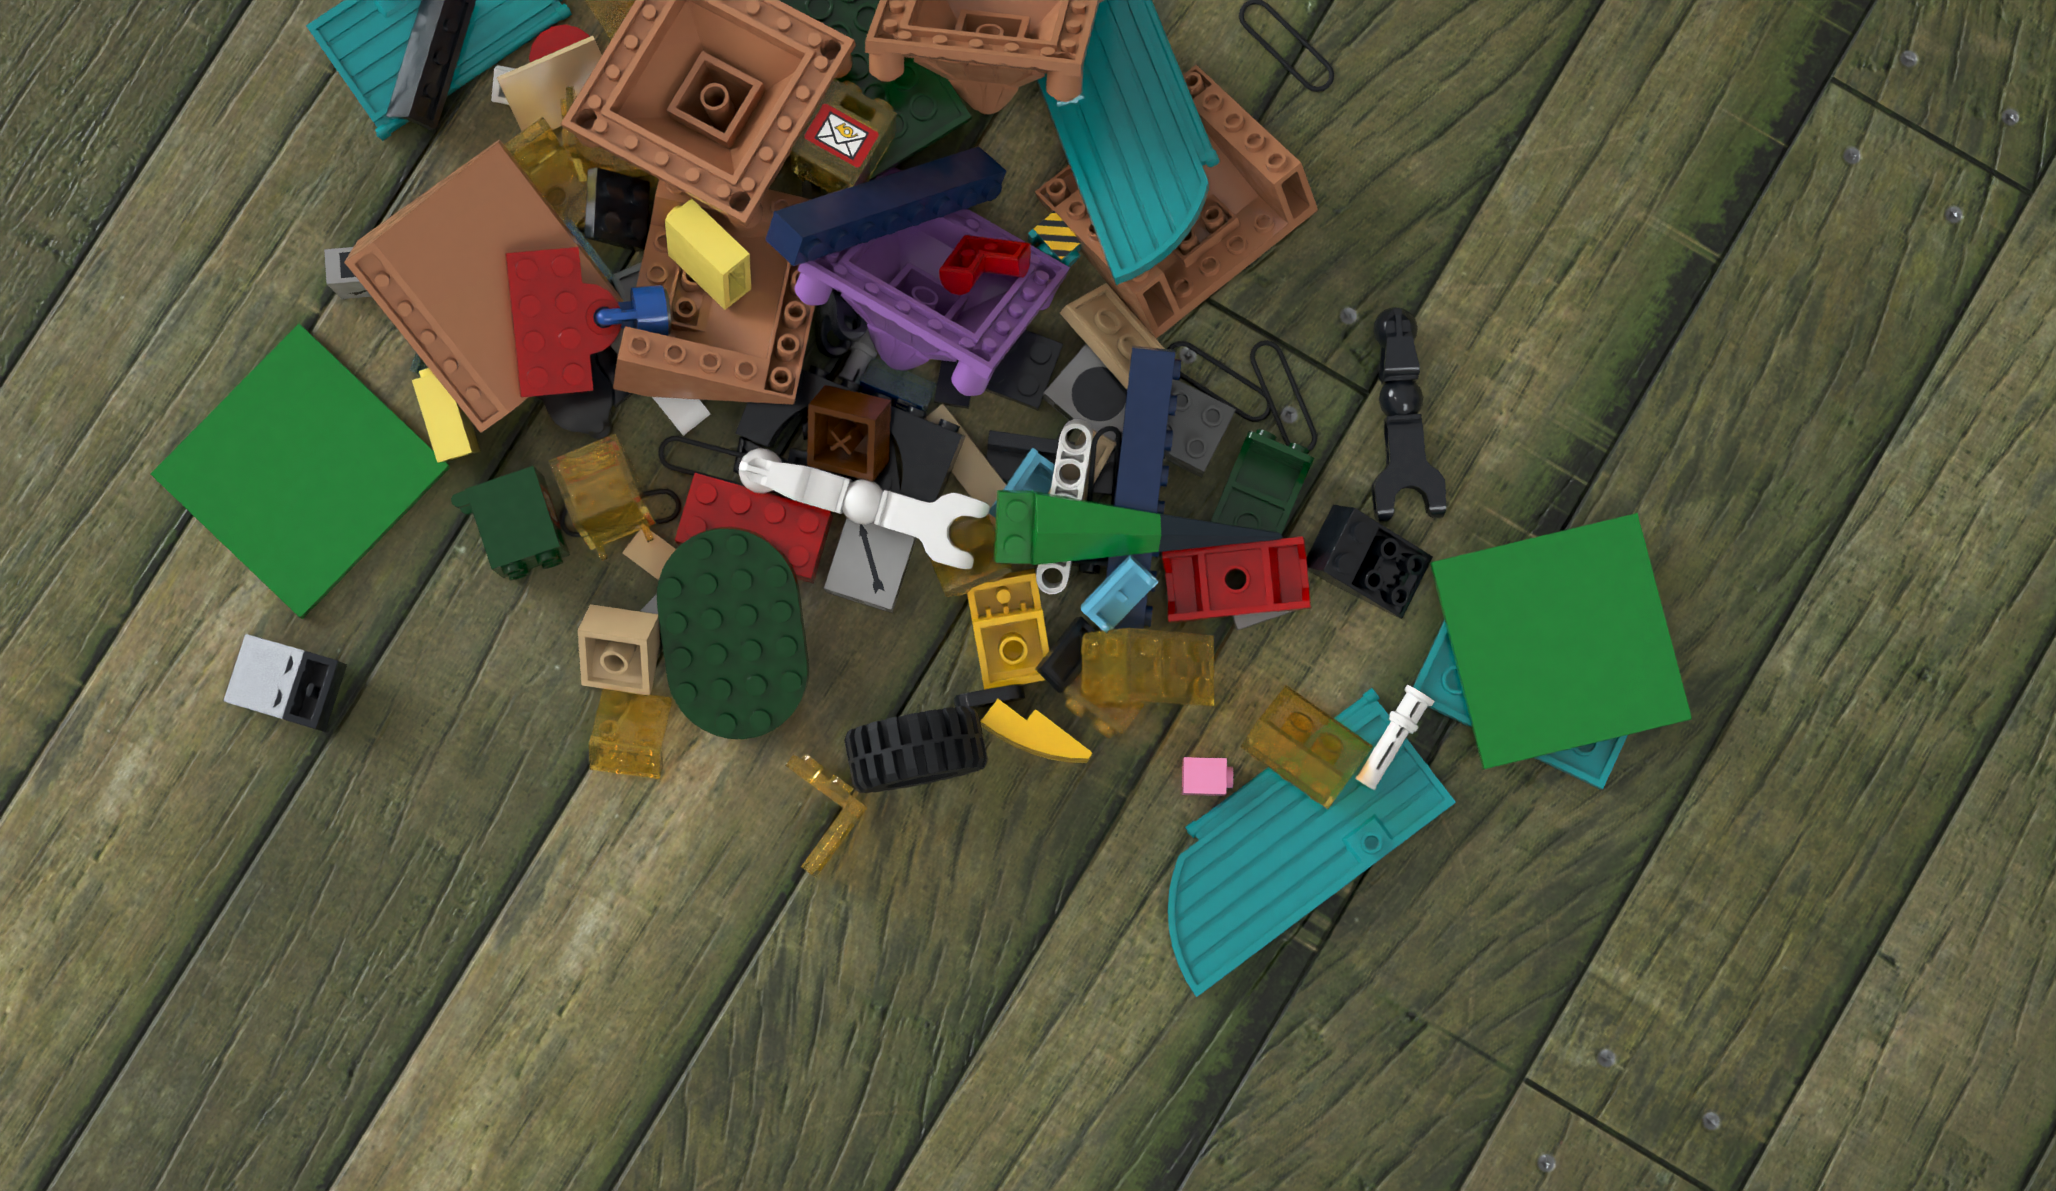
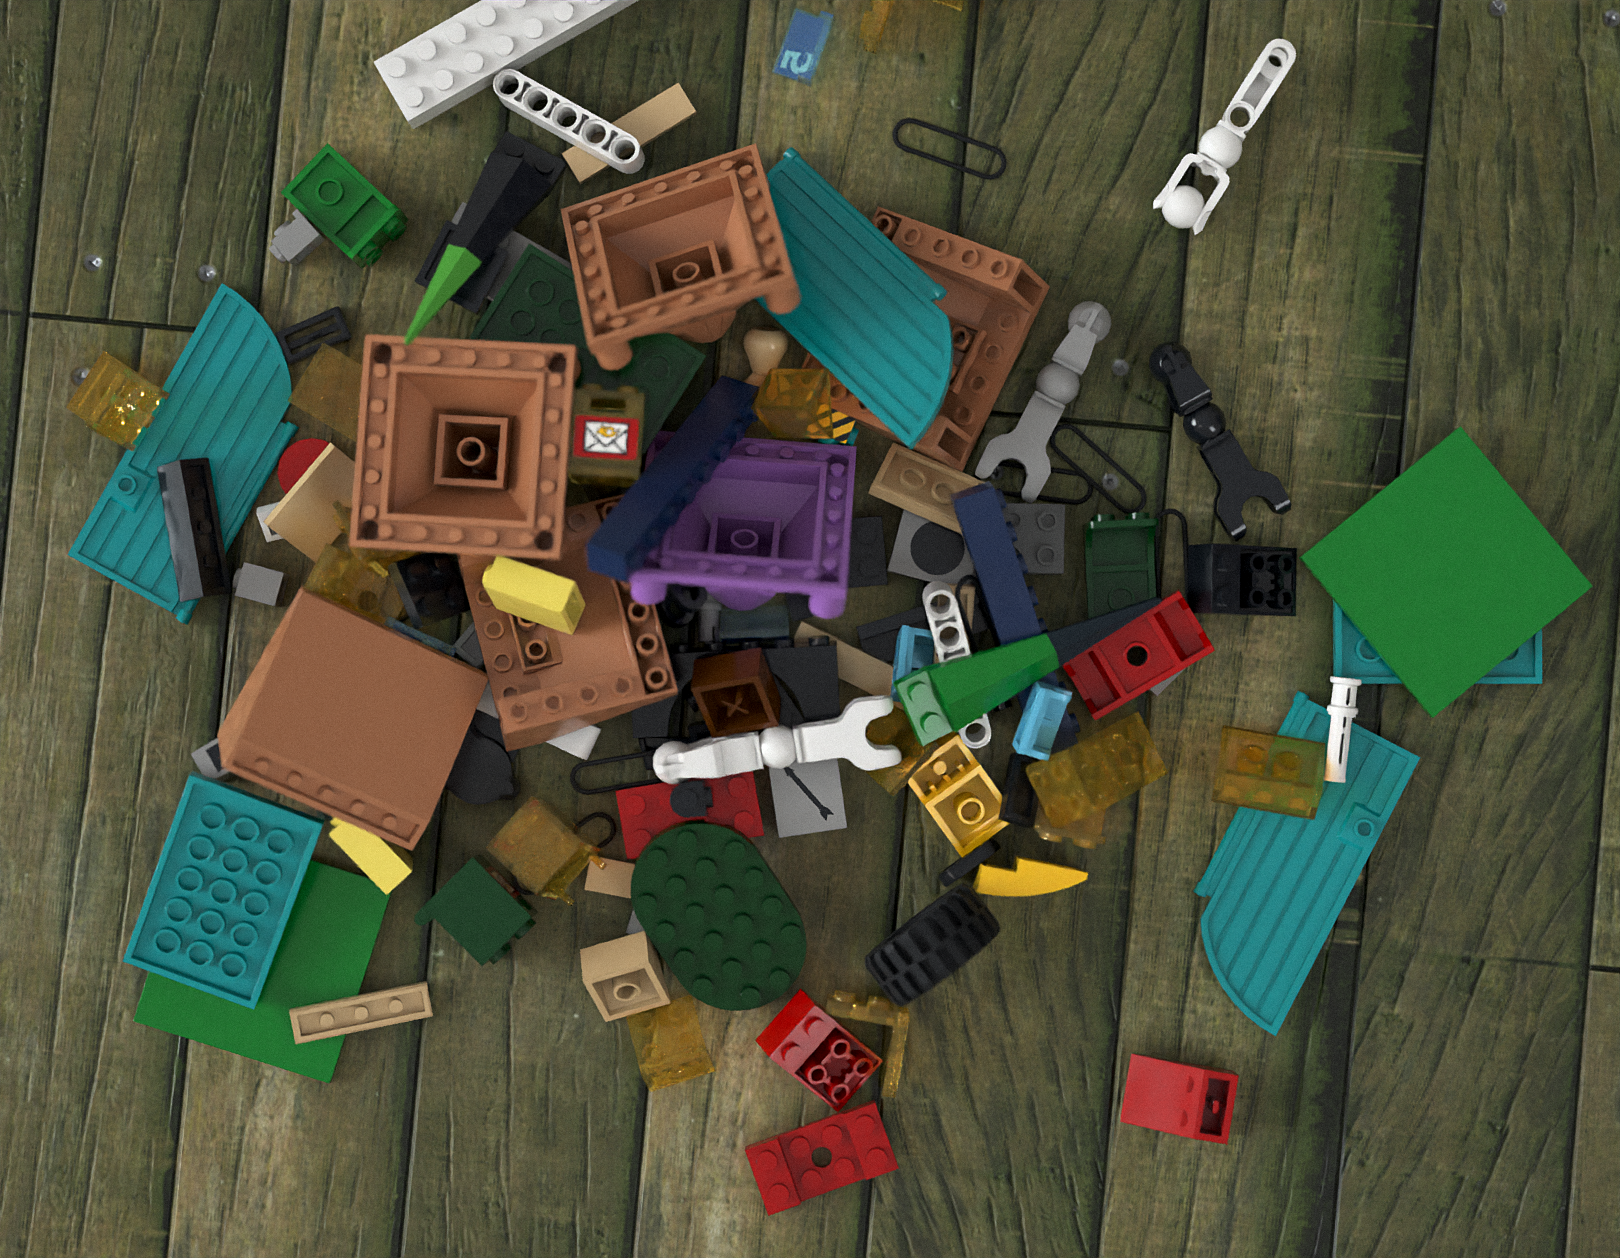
camera: 20 degrees left, 5 degrees up
slope [223,634,347,732] -> none
red plate [505,247,671,397] -> none
red brick [939,235,1031,295] -> none
bright pink brick [1182,757,1233,796] -> none
none -> teal plate [123,771,325,1010]
none -> light grey brick [233,562,290,607]
none -> tan tile [289,981,433,1044]
none -> black plate [670,780,713,817]
none -> tan piece [743,327,795,408]
none -> red piece [745,1099,899,1216]
none -> clear yellow slope [751,368,834,439]
none -> red slope [755,989,883,1112]
none -> light grey piece [975,301,1112,504]
none -> red slope [1120,1053,1239,1145]
none -> white piece [1153,39,1296,235]
none -> black piece [1154,508,1188,602]

